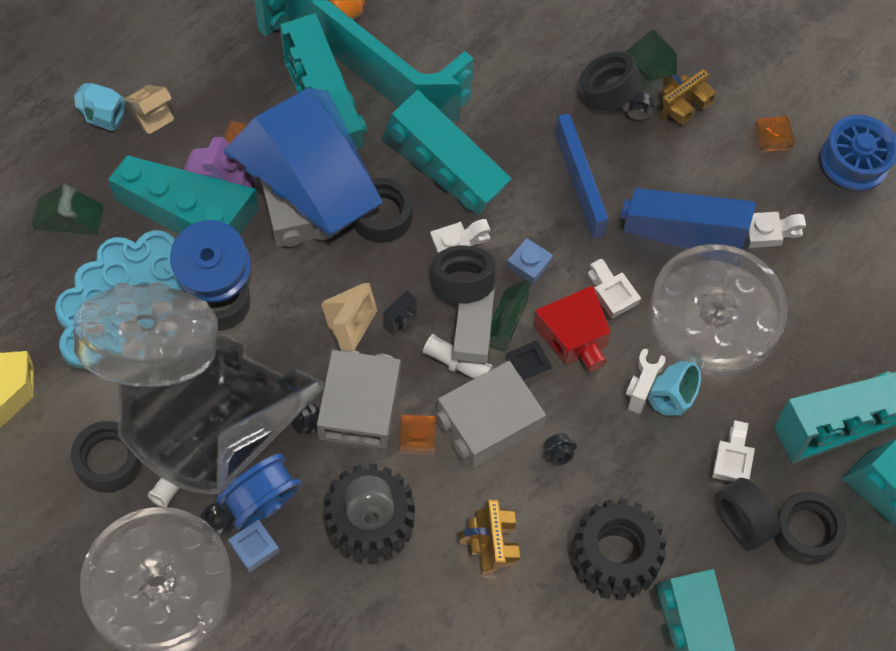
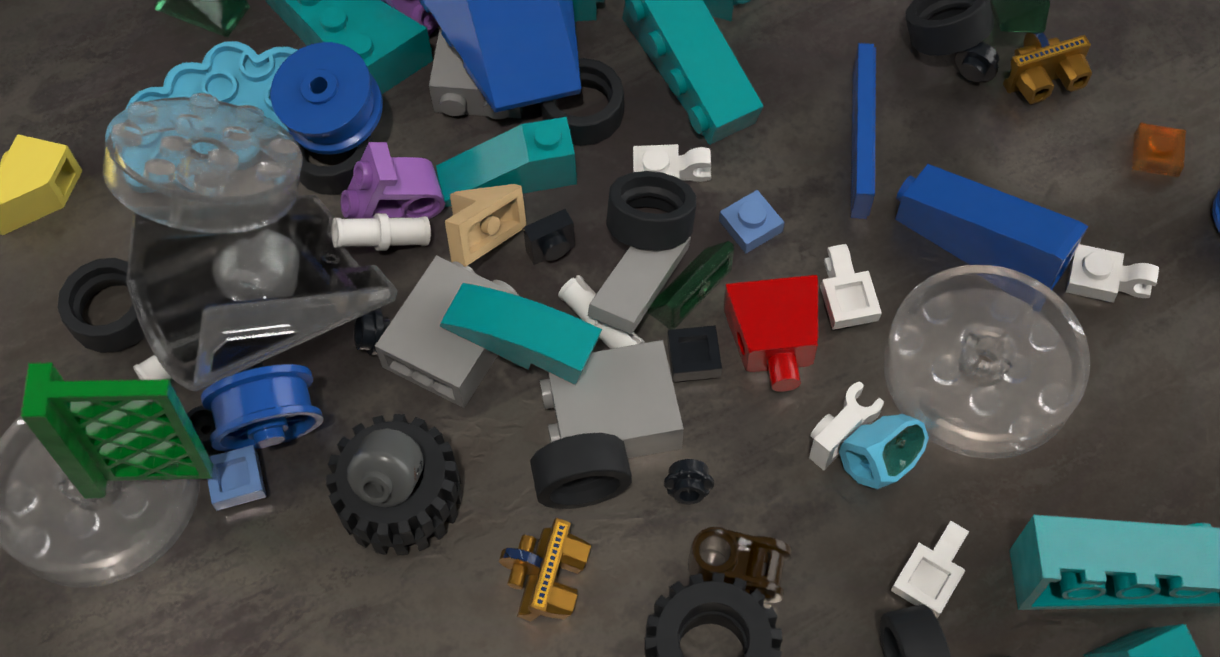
camera: 25 degrees right, 0 degrees up
clear orange plate [400,415,436,454] -> none
none -> green fence [21,363,213,498]
none -> clear hair [212,229,300,309]
none -> white pin [331,213,431,251]
none -> medium lavender pin [341,142,445,219]
none -> teal slope [436,116,577,207]
none -> teal slope [440,283,602,385]
none -> black tyre [530,433,632,509]
none -> dark brown piece [688,527,792,603]

